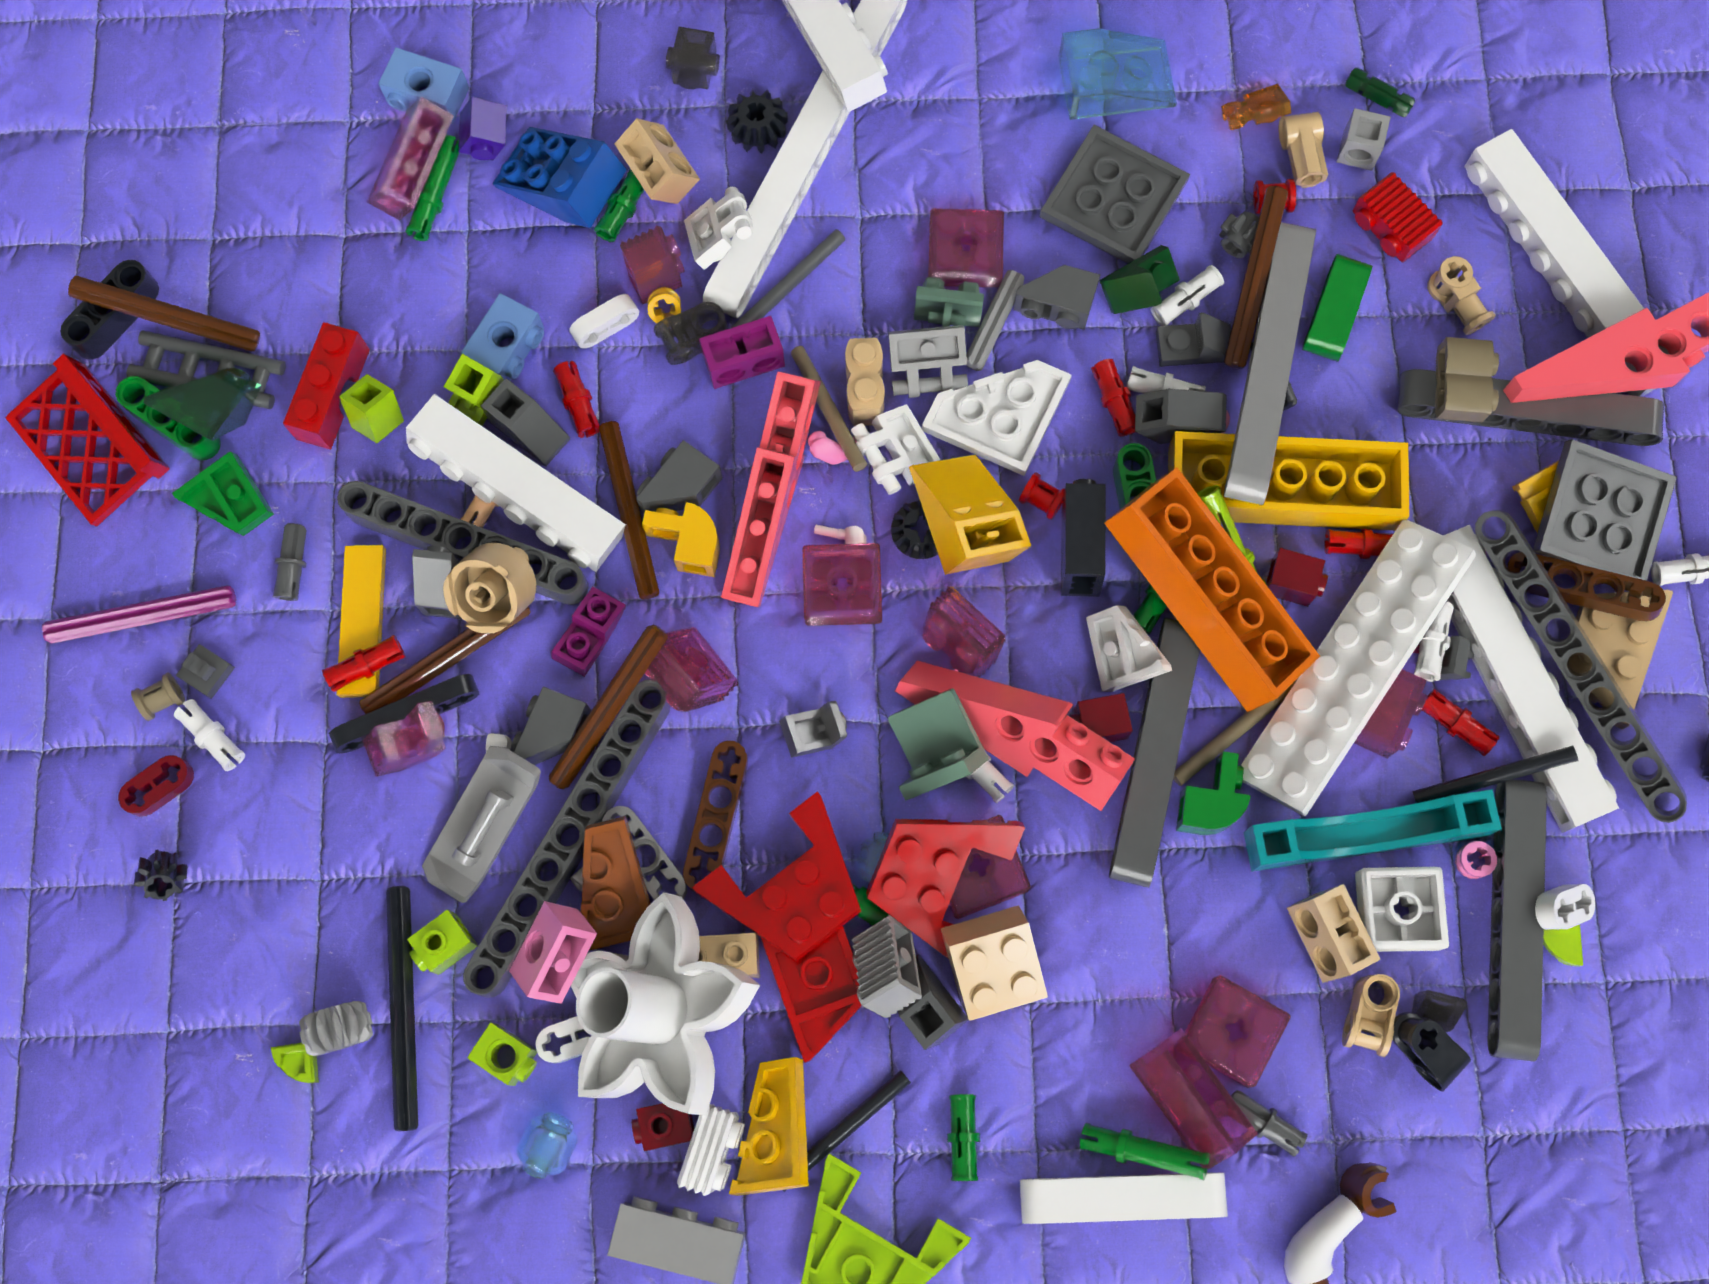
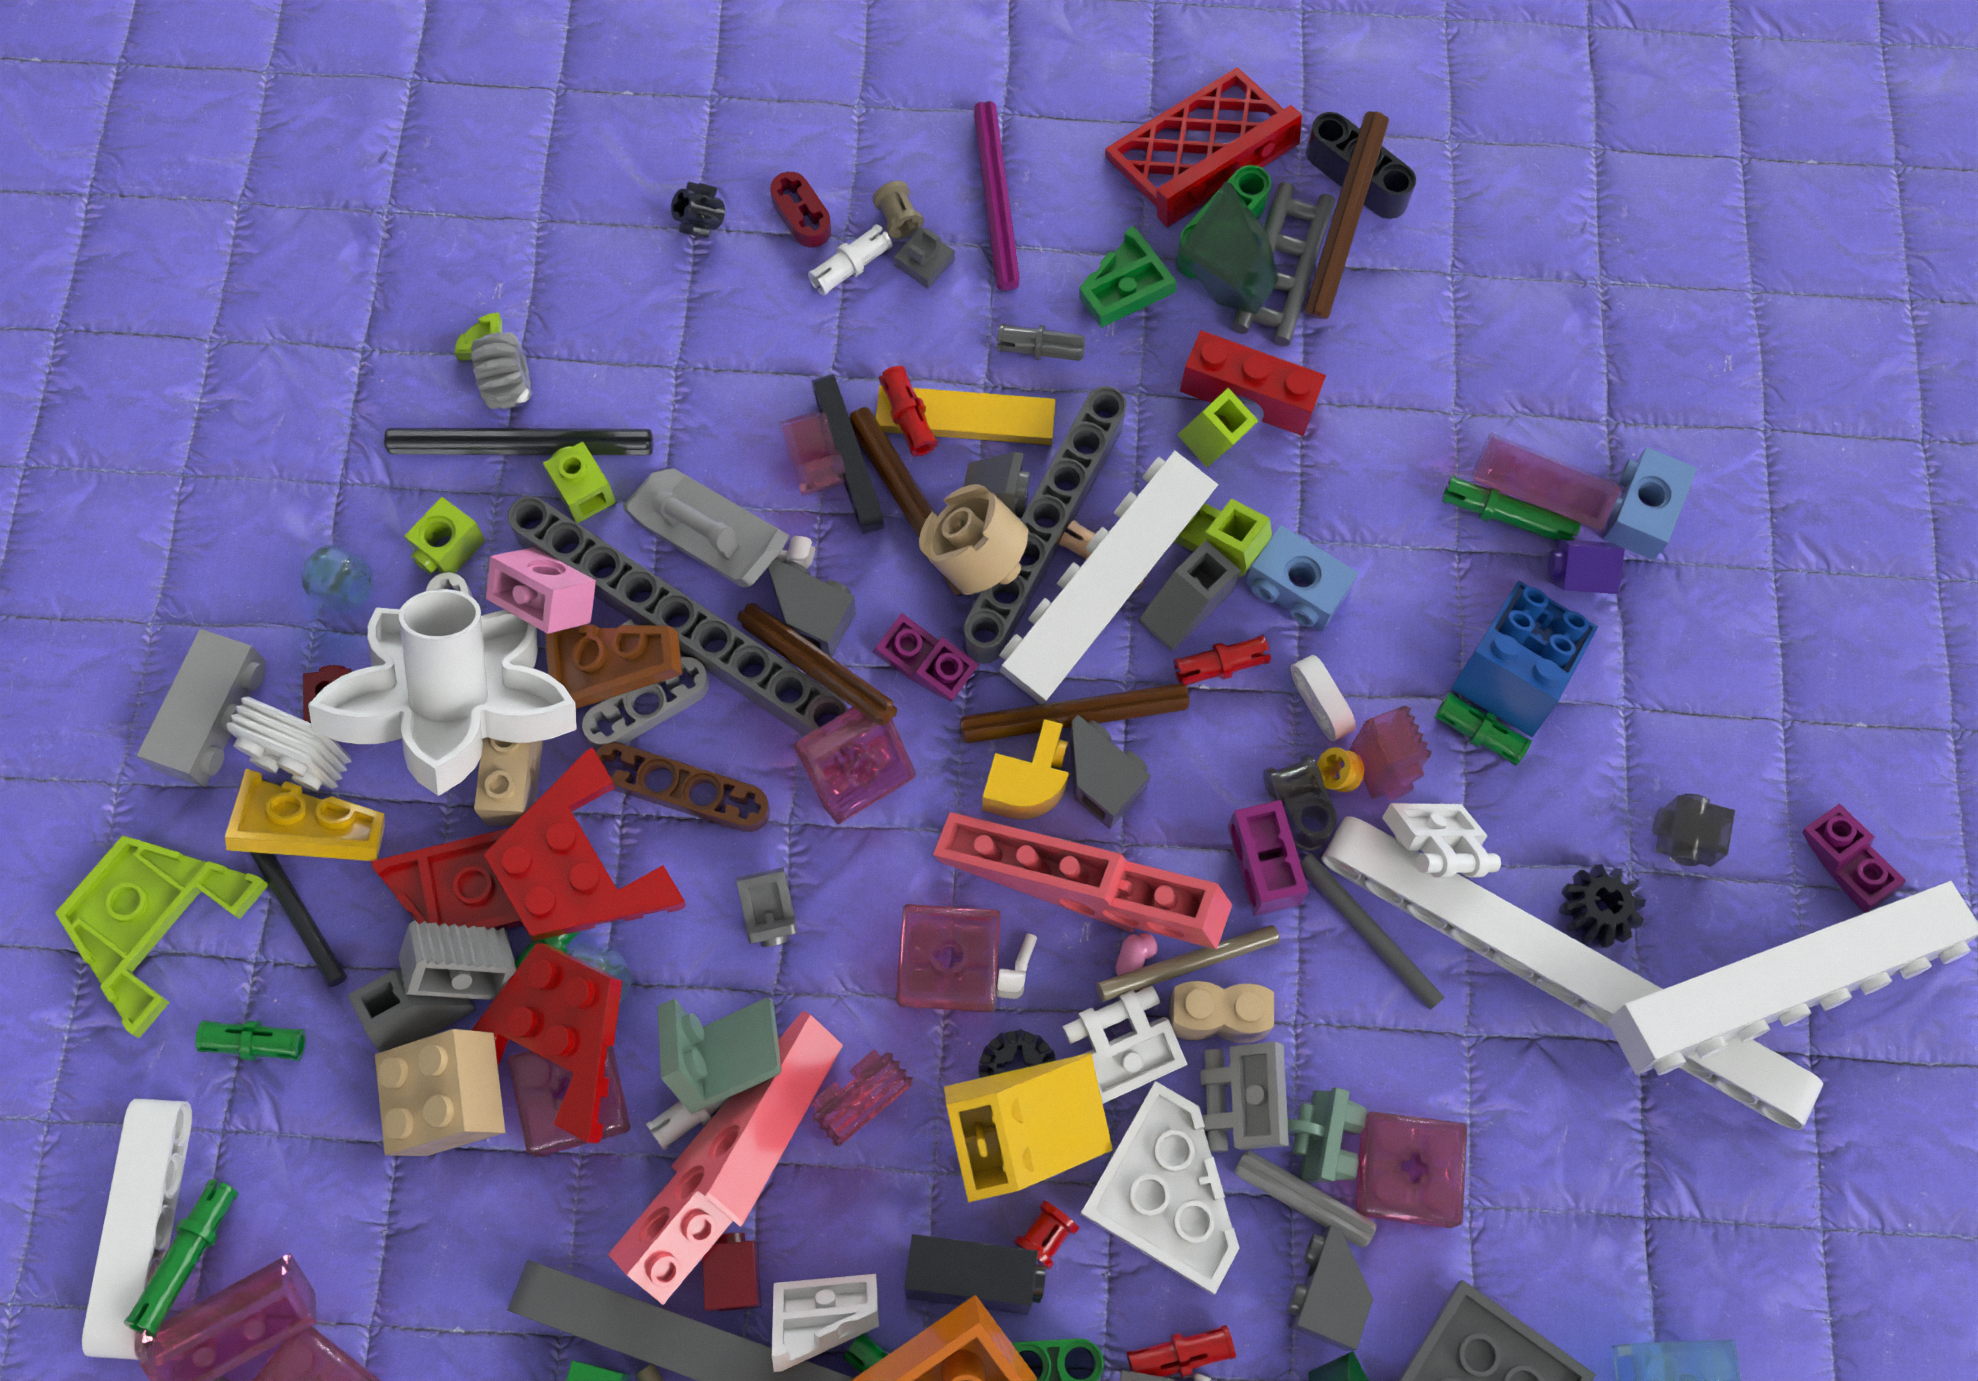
camera: 90 degrees right, 5 degrees down
tan brick [614,118,700,204] -> none

